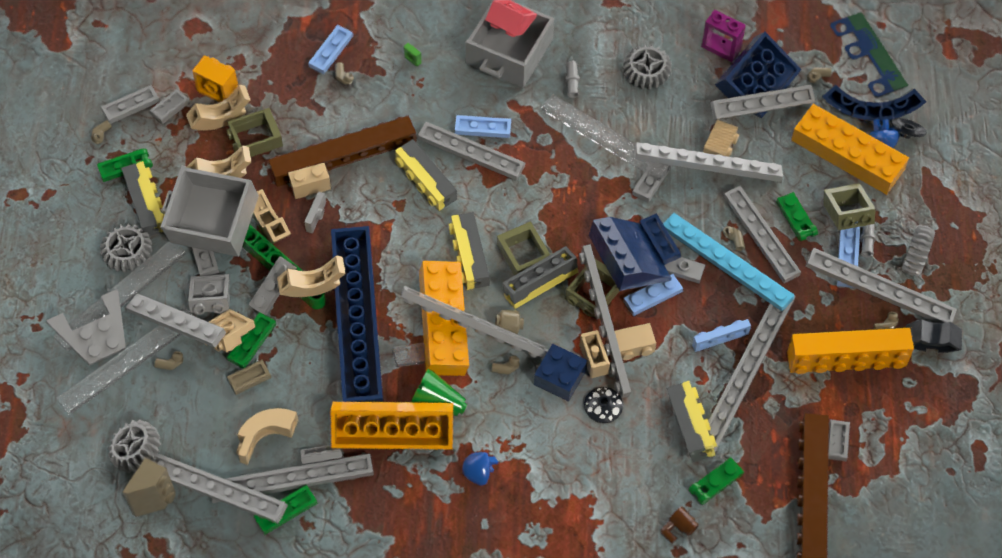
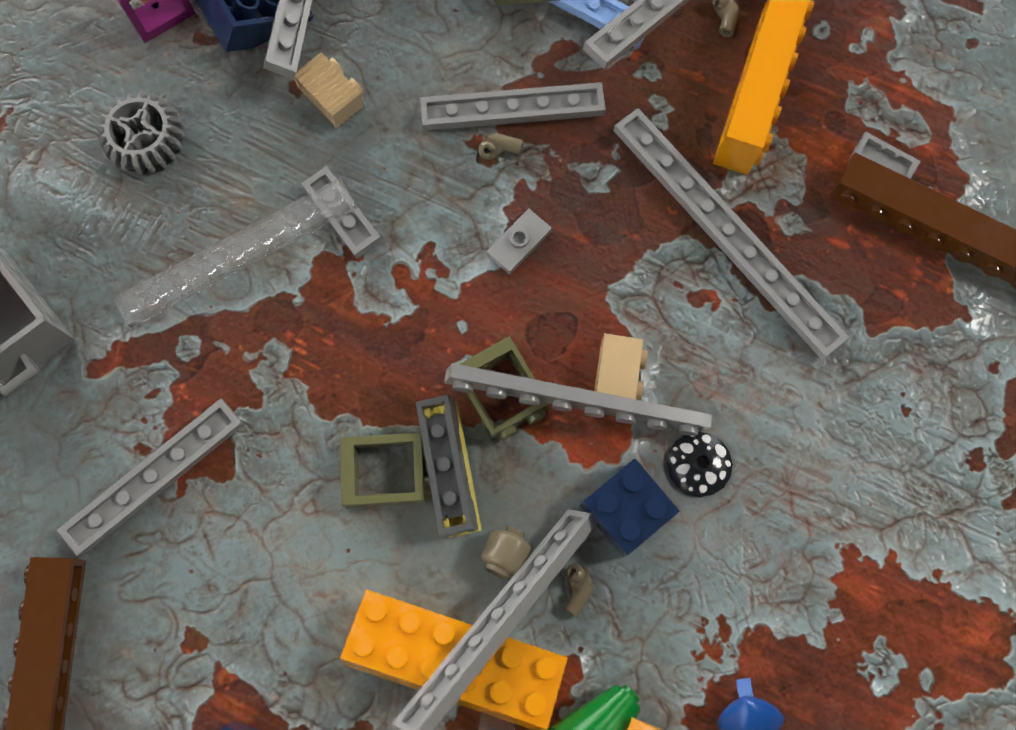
camera: 70 degrees left, 15 degrees up
piece [395,140,457,211] -> none
piece [449,212,490,290] -> none
light blue plate [455,115,511,138] -> none
light grey pin [565,61,580,98] -> none
tan brick [579,330,610,378] -> none
dark blue slope [589,217,672,291] -> none
light blue plate [623,274,683,316] -> none
light grey plate [635,143,783,182] -> none
dark blue plate [640,213,681,265] -> none
reddish brown piece [660,506,699,544] -> none
medium azure plate [663,213,794,311] -> none
piece [667,381,717,463] -> none
green plate [688,457,744,505] -> none
light blue plate [692,319,751,352] -> none
green plate [776,192,818,241] -> none

